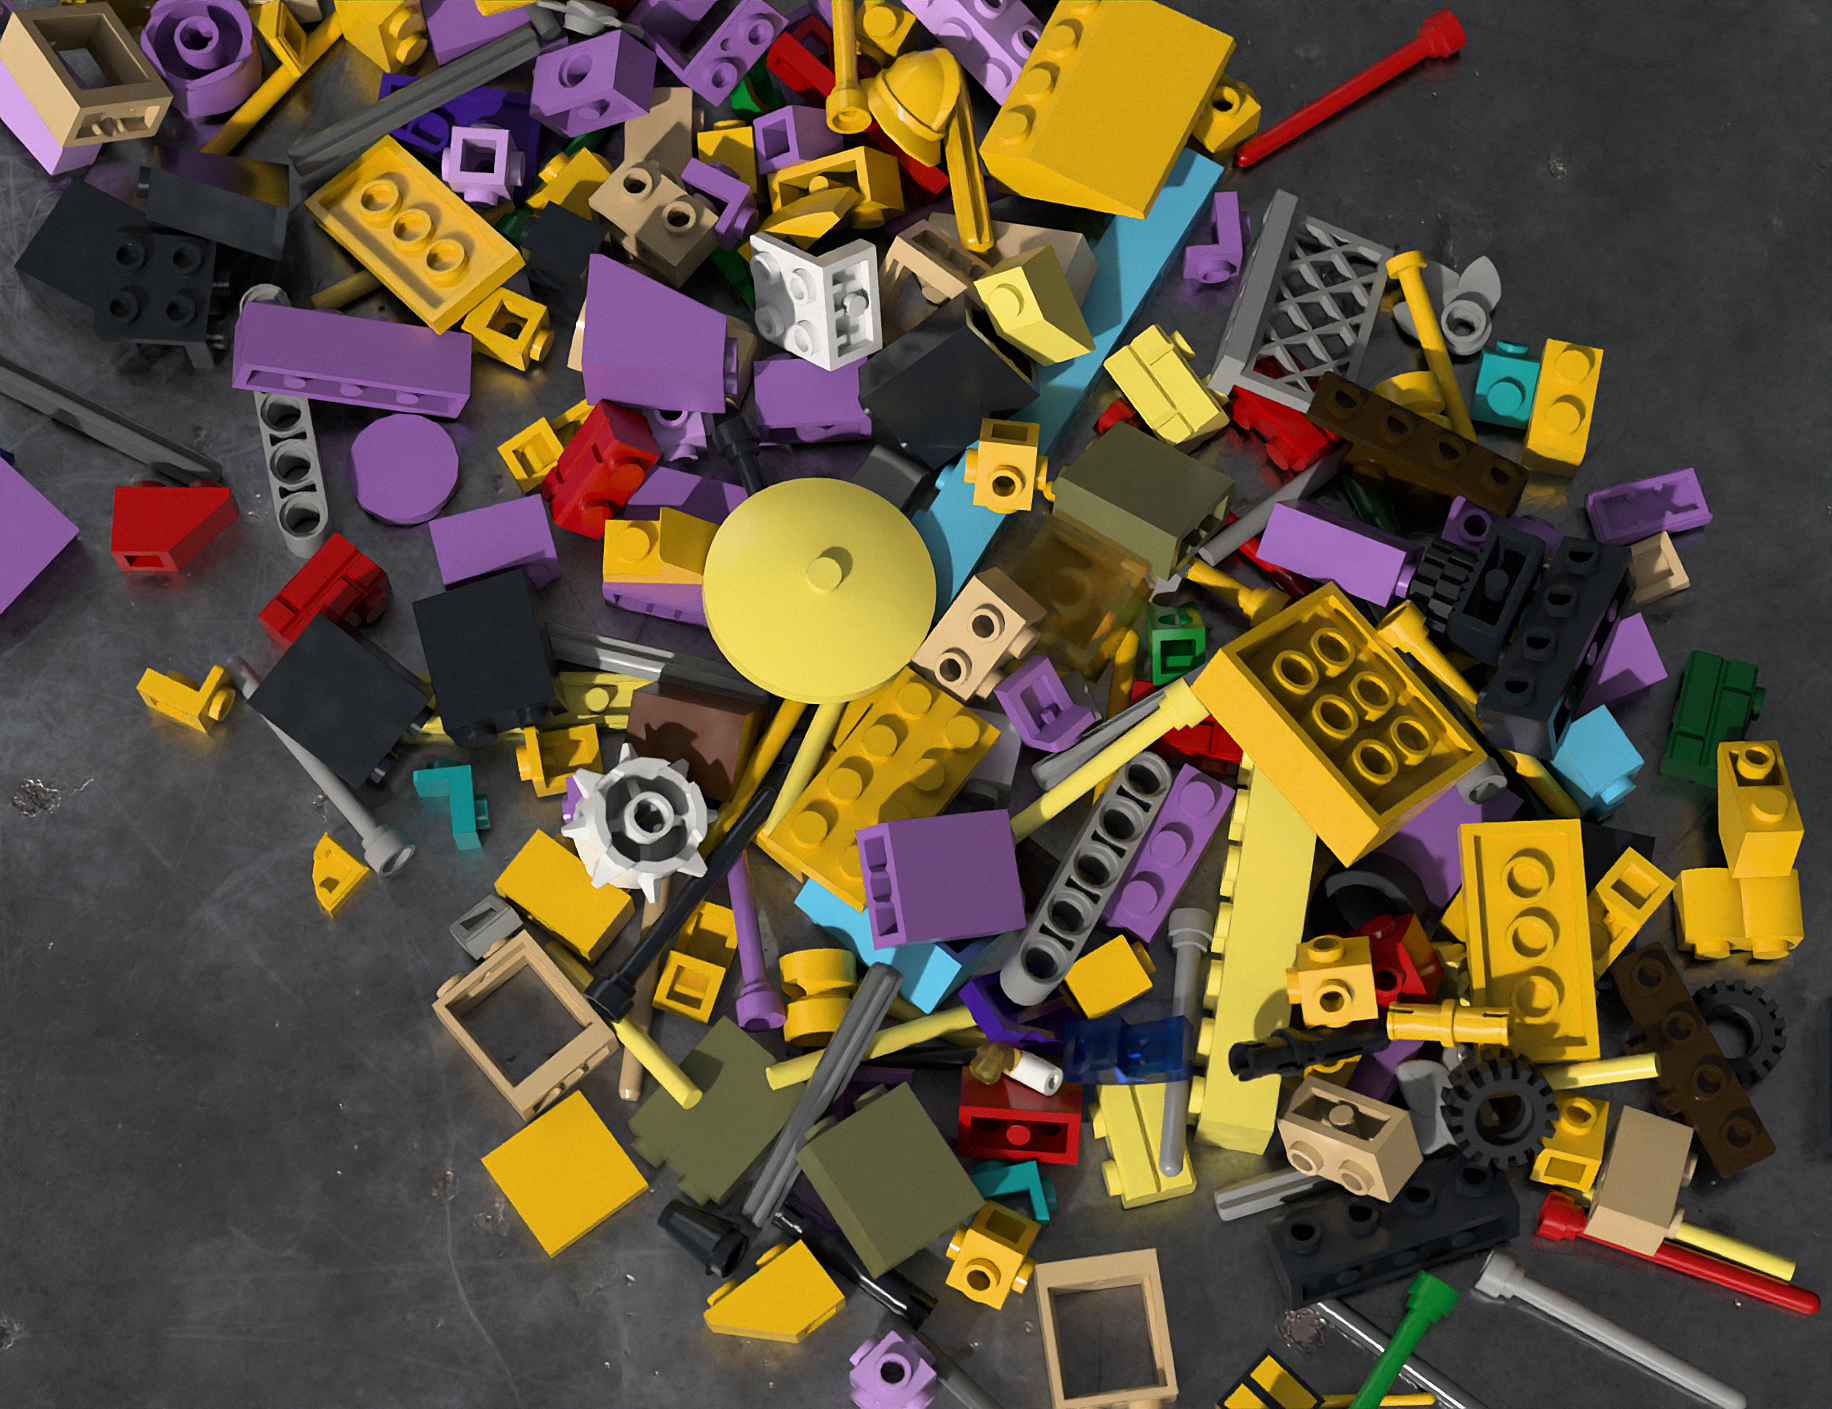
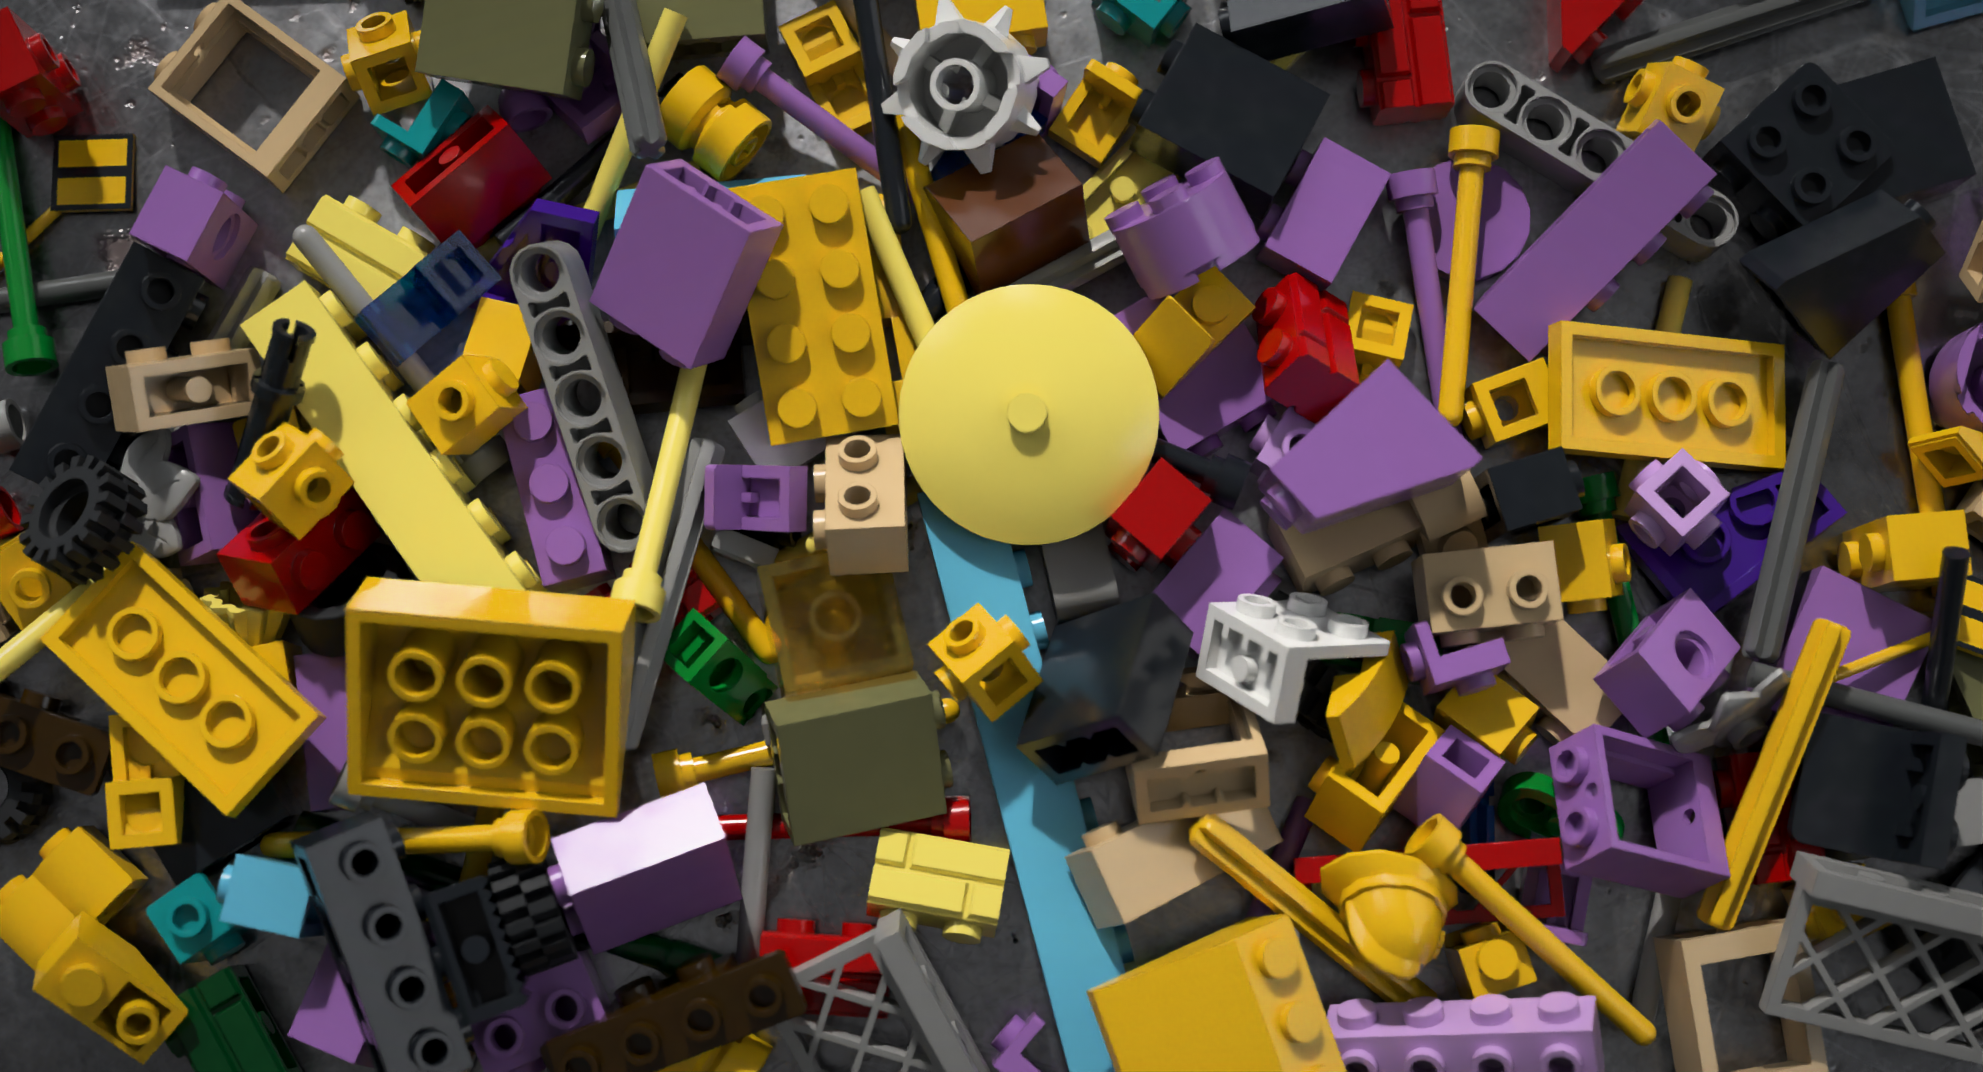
camera: 130 degrees right, 10 degrees up
arm [969,1042,1063,1096] -> none
light yellow slope [974,243,1096,367] -> none
yellow pin [1387,999,1516,1048] -> none
none -> medium lavender brick [129,165,258,291]
none -> teal bracket [146,873,250,966]
none -> yellow brick [405,354,528,455]
none -> medium lavender brick [1104,157,1260,300]
none -> red brick [1104,457,1212,574]
none -> medium lavender piece [1386,168,1464,437]
none -> yellow piece [1438,125,1501,427]
none -> yellow brick [1616,56,1725,152]

